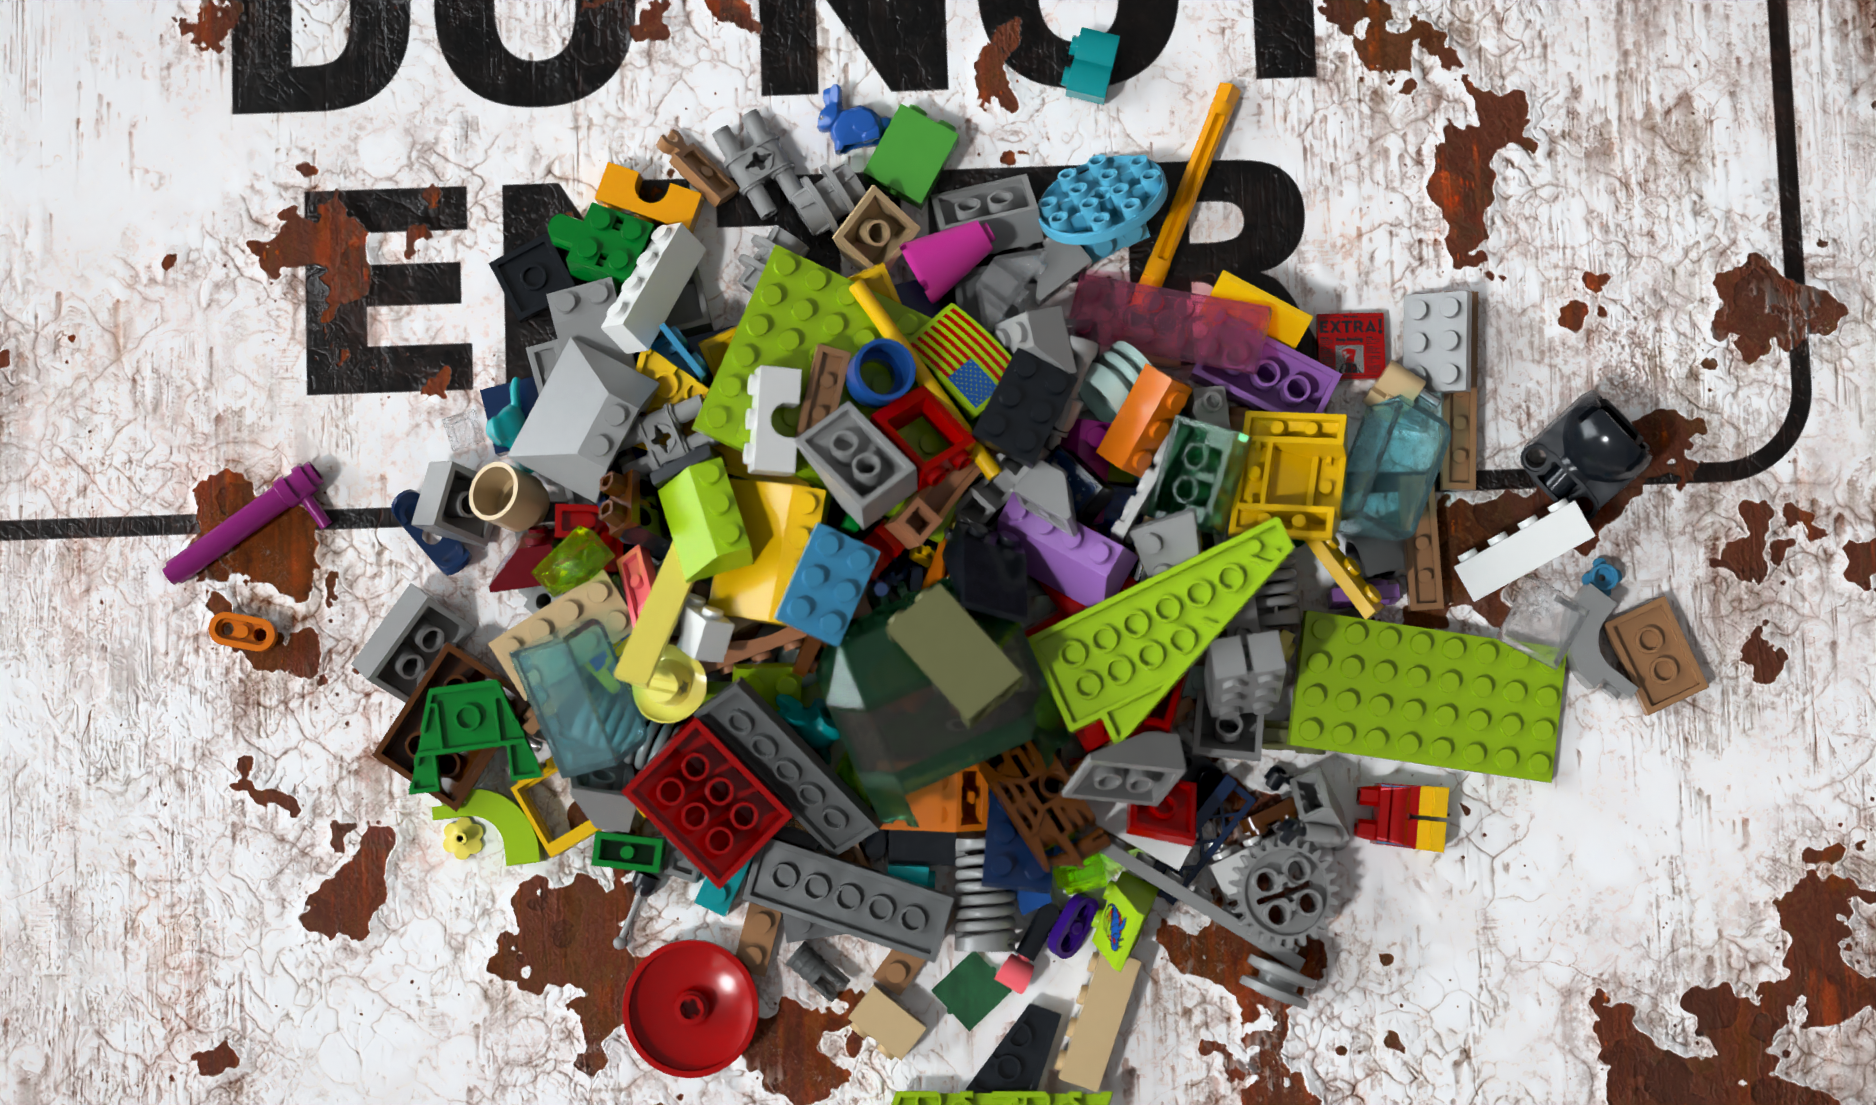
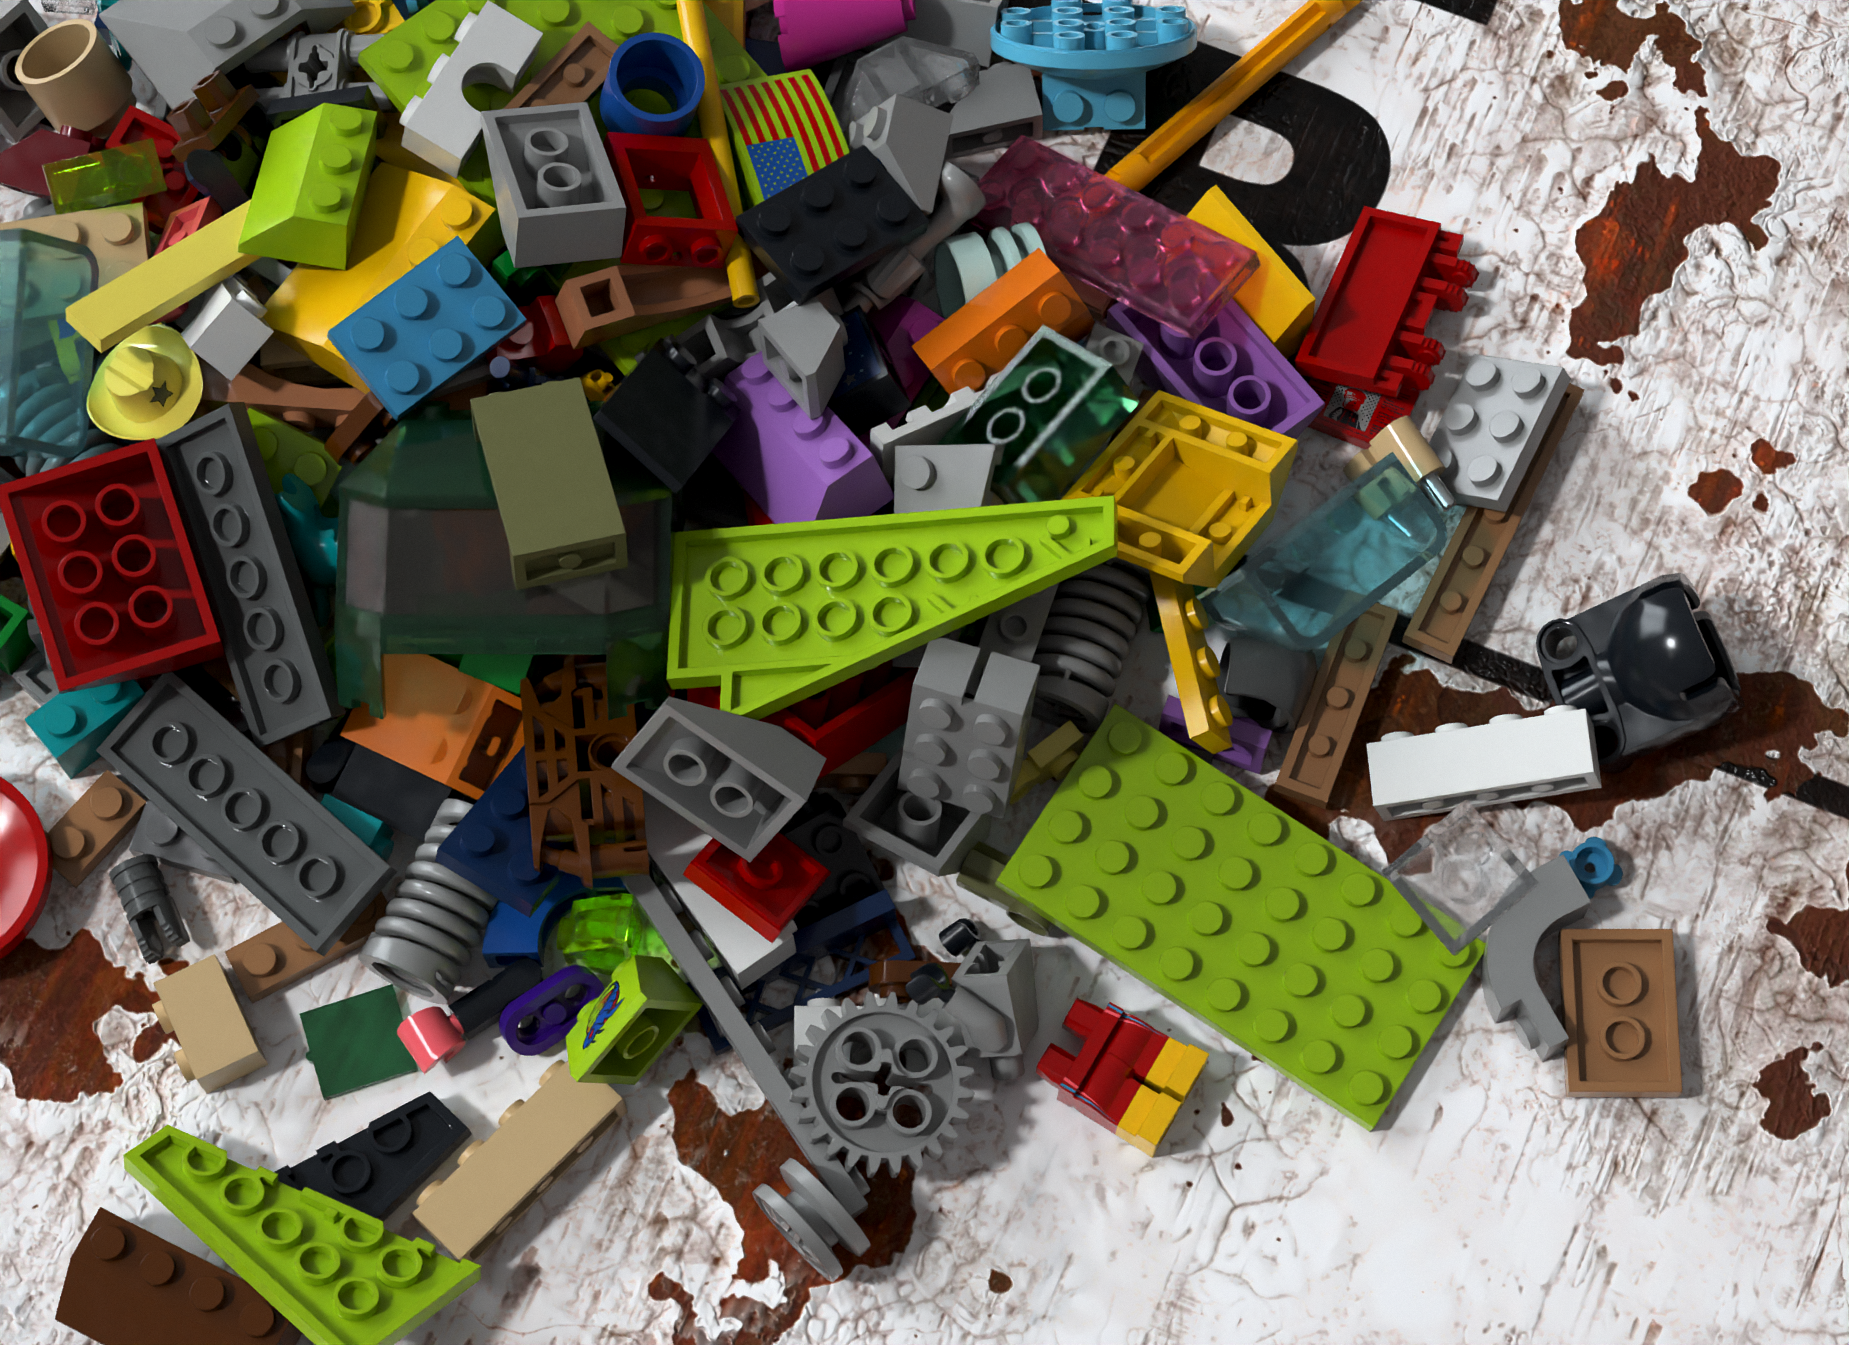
camera: 25 degrees right, 15 degrees down
none -> red hinge [1295,206,1479,398]

